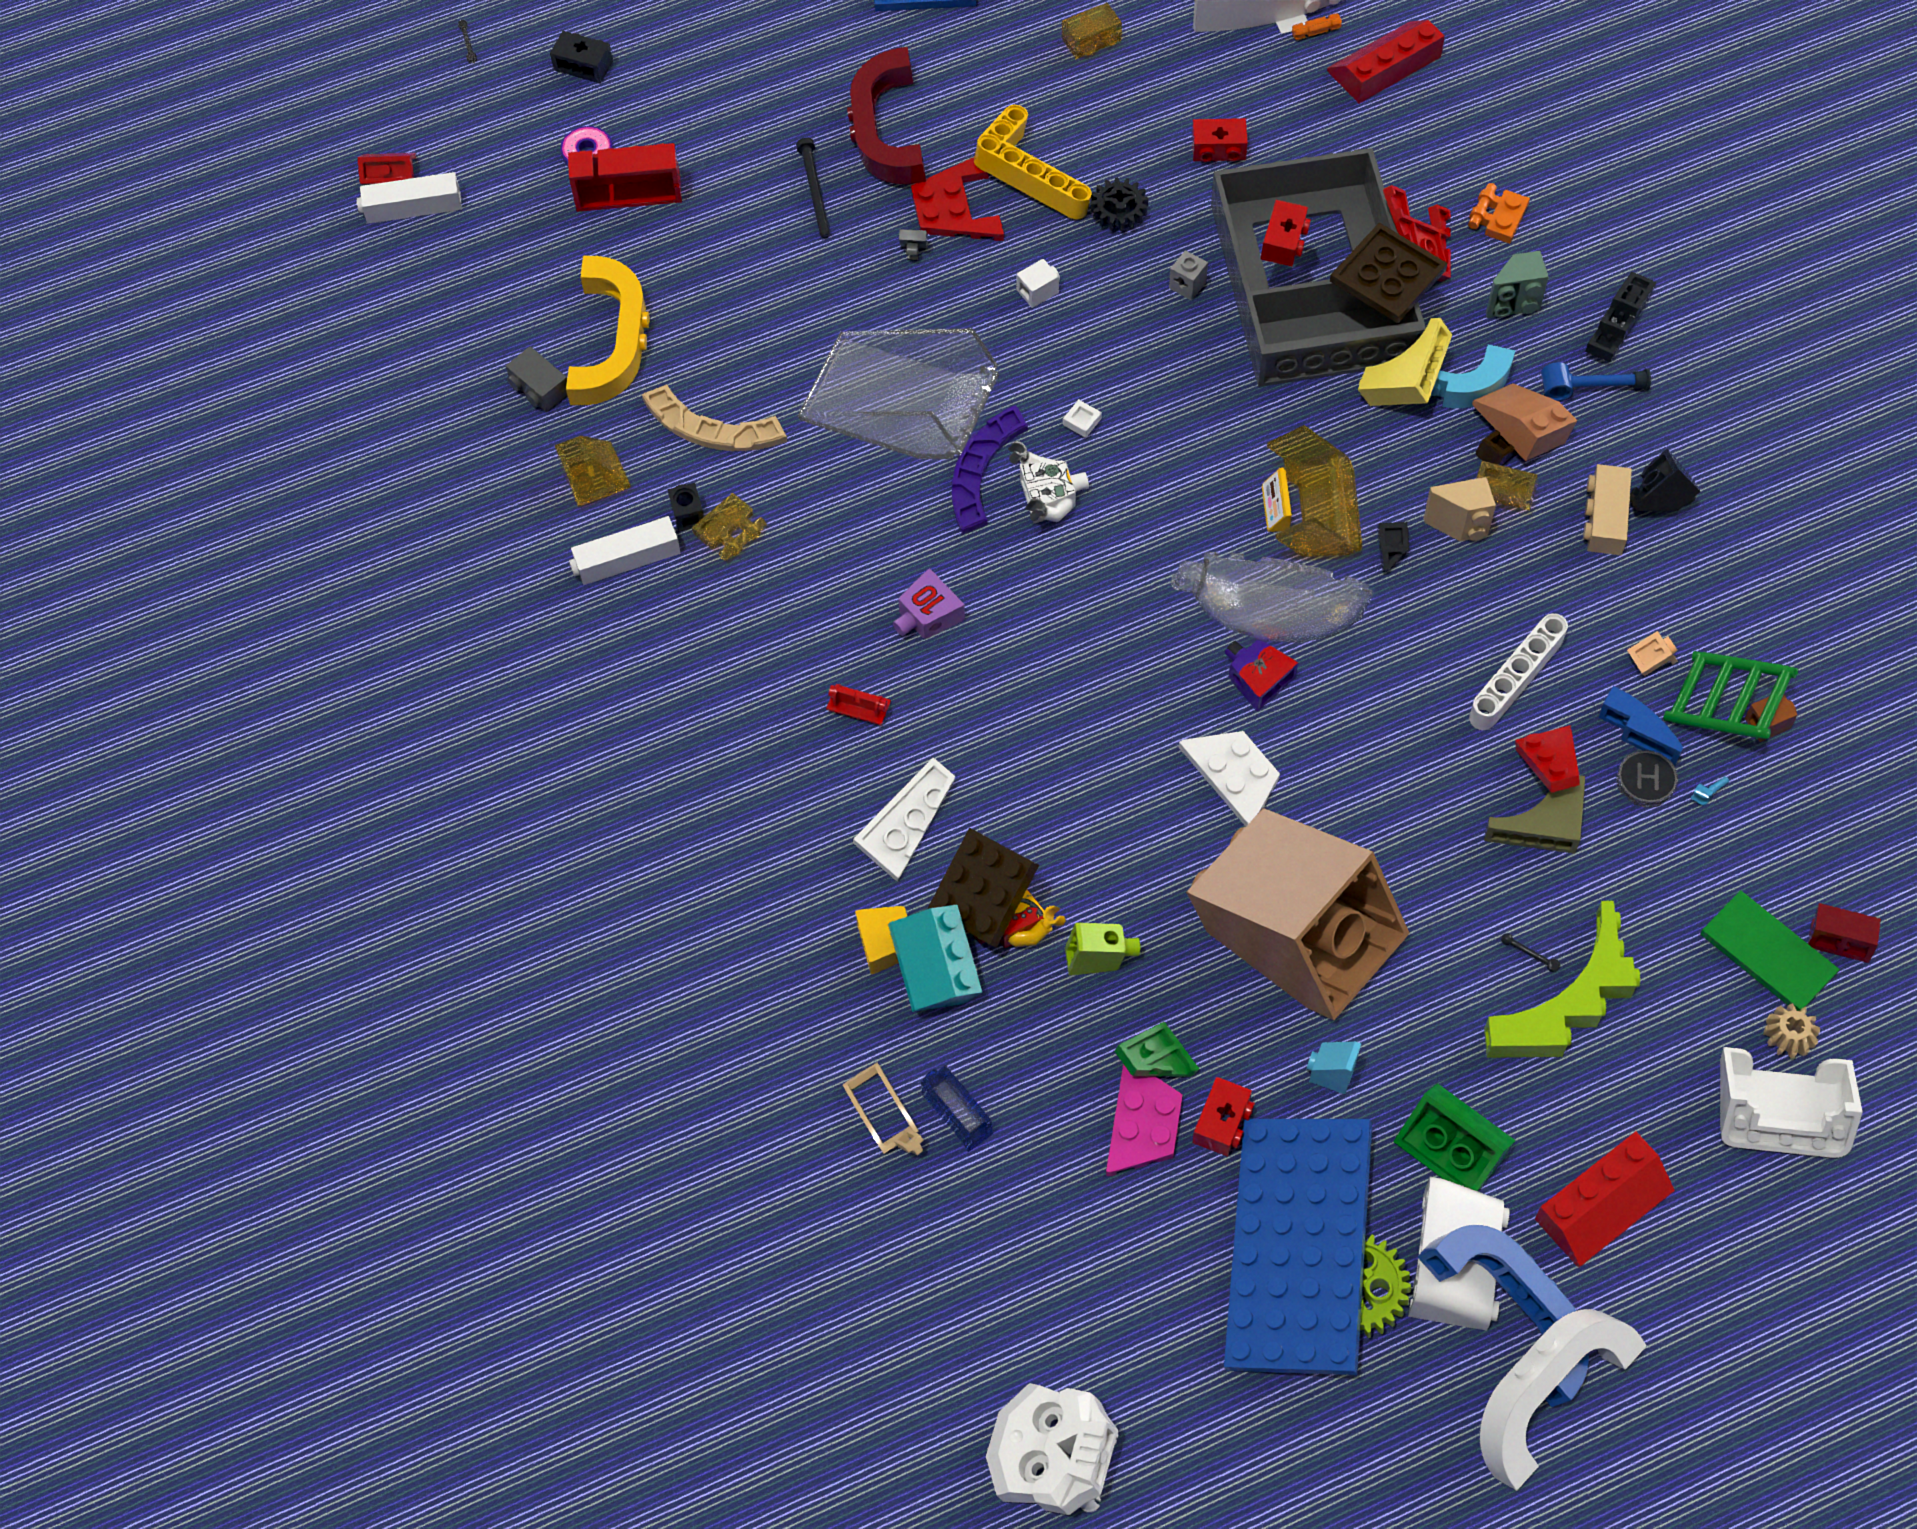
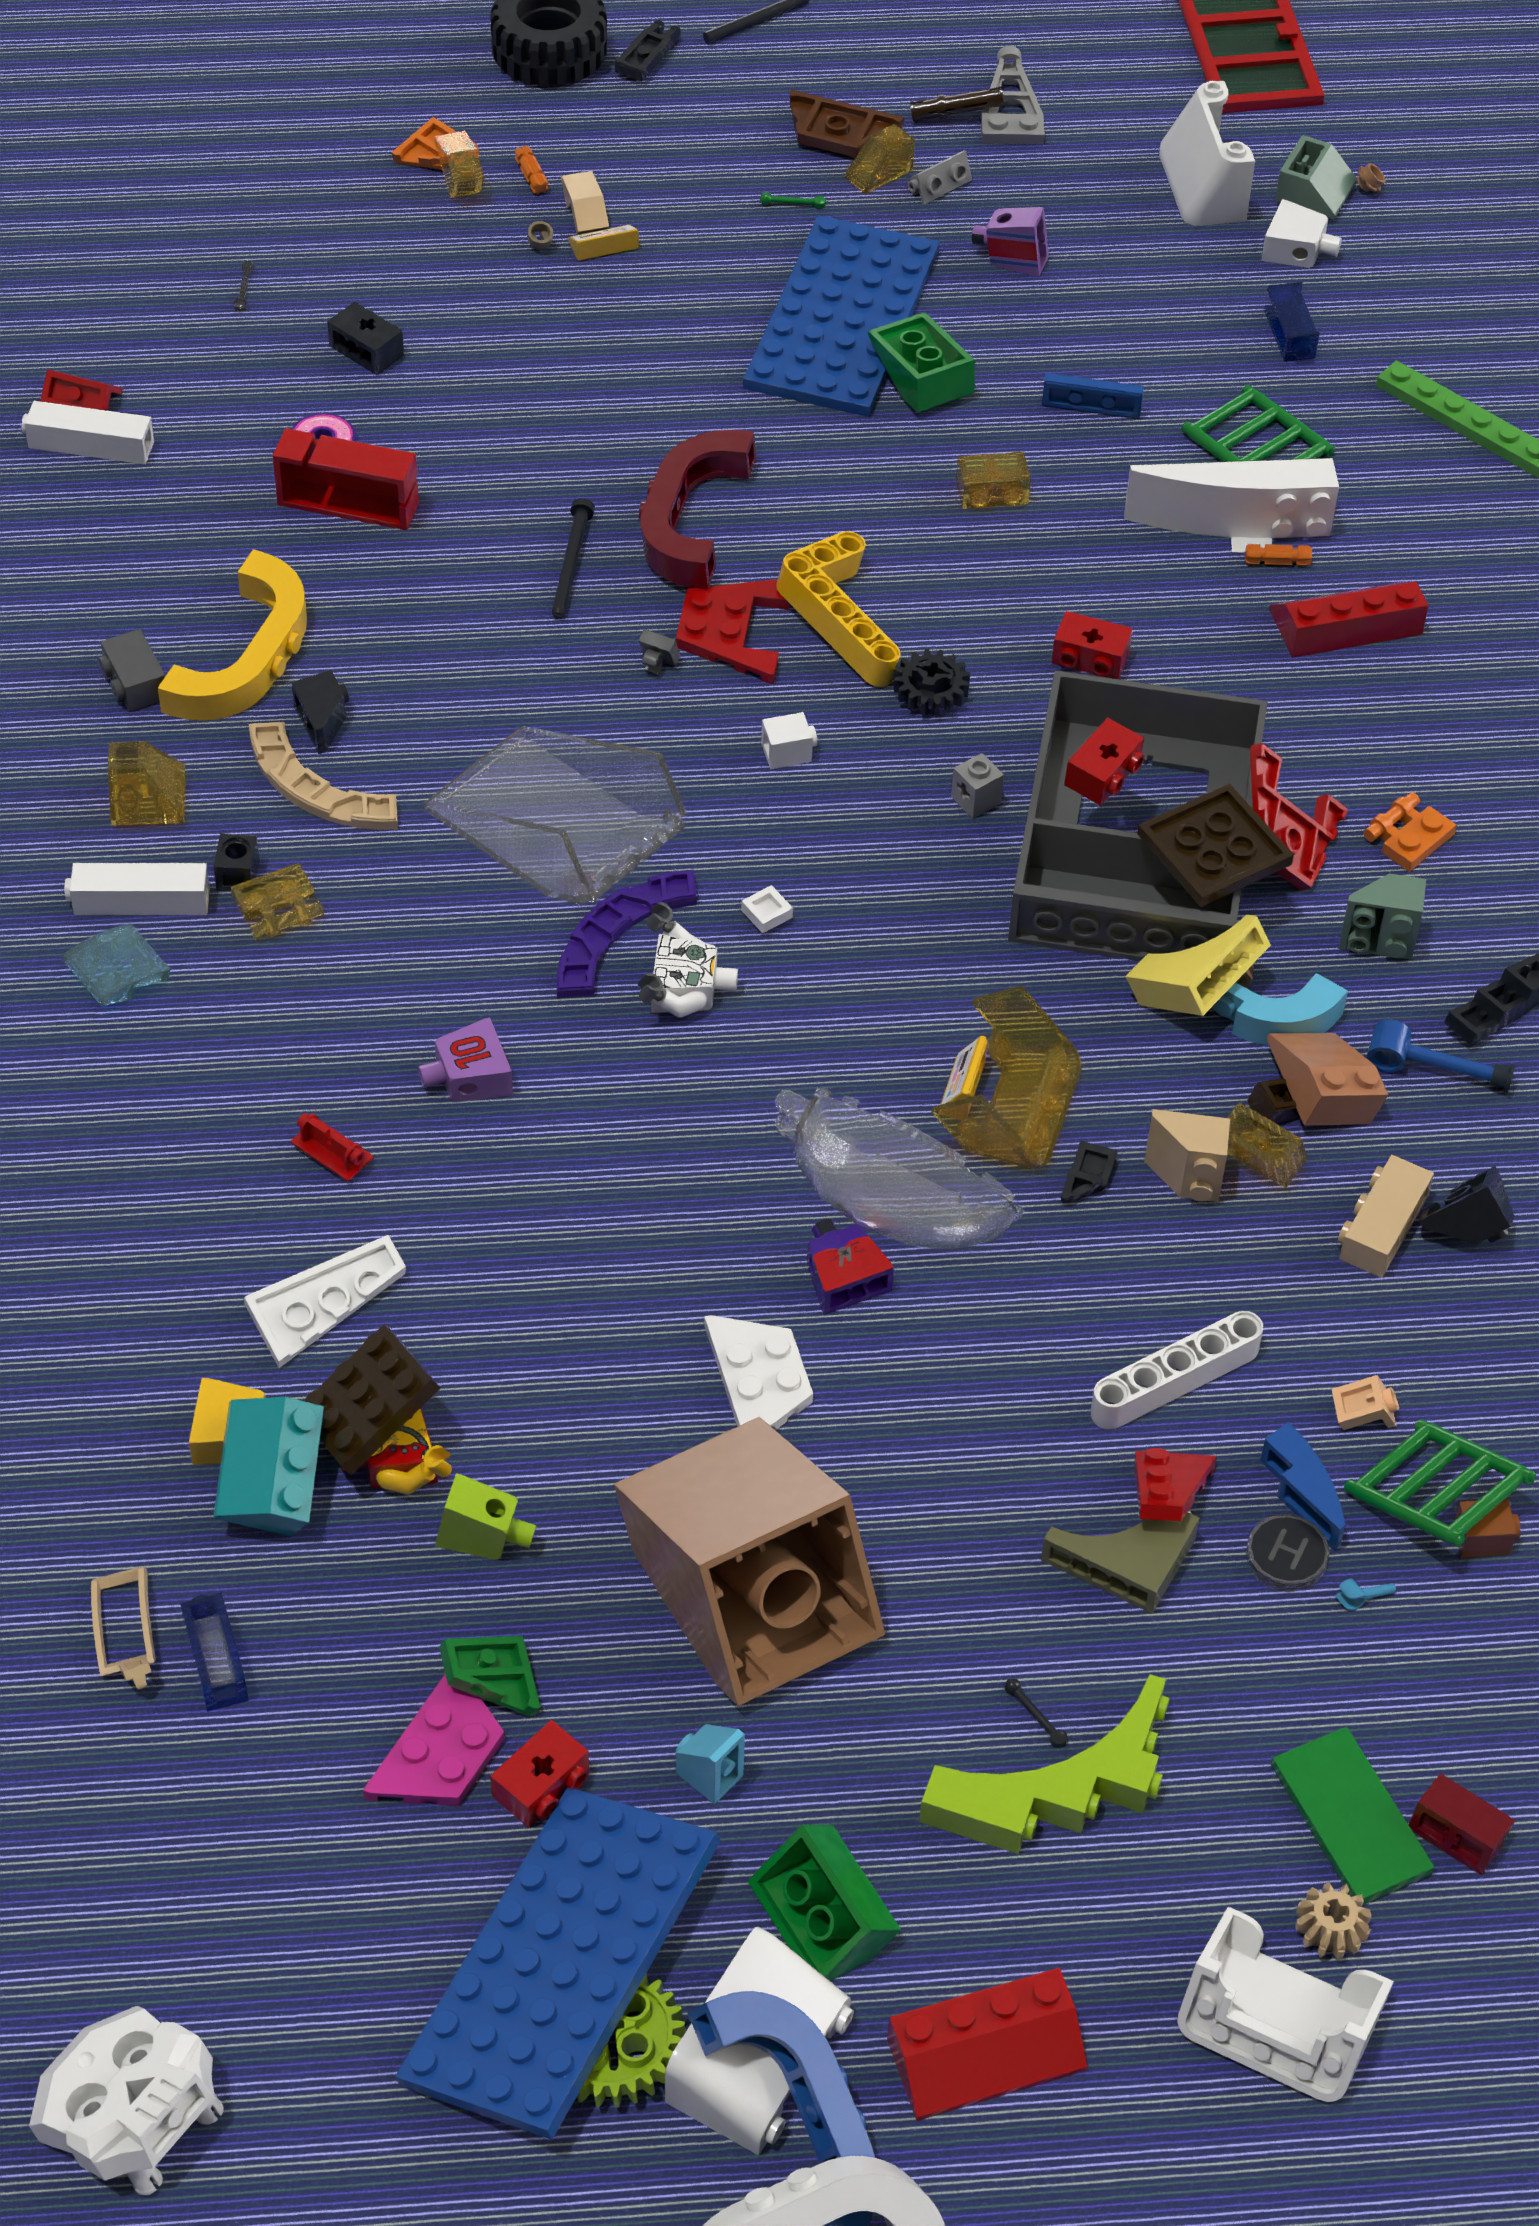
camera: 15 degrees right, 10 degrees down
none -> clear light blue slope [62,923,171,1006]
none -> black slope [291,670,349,754]

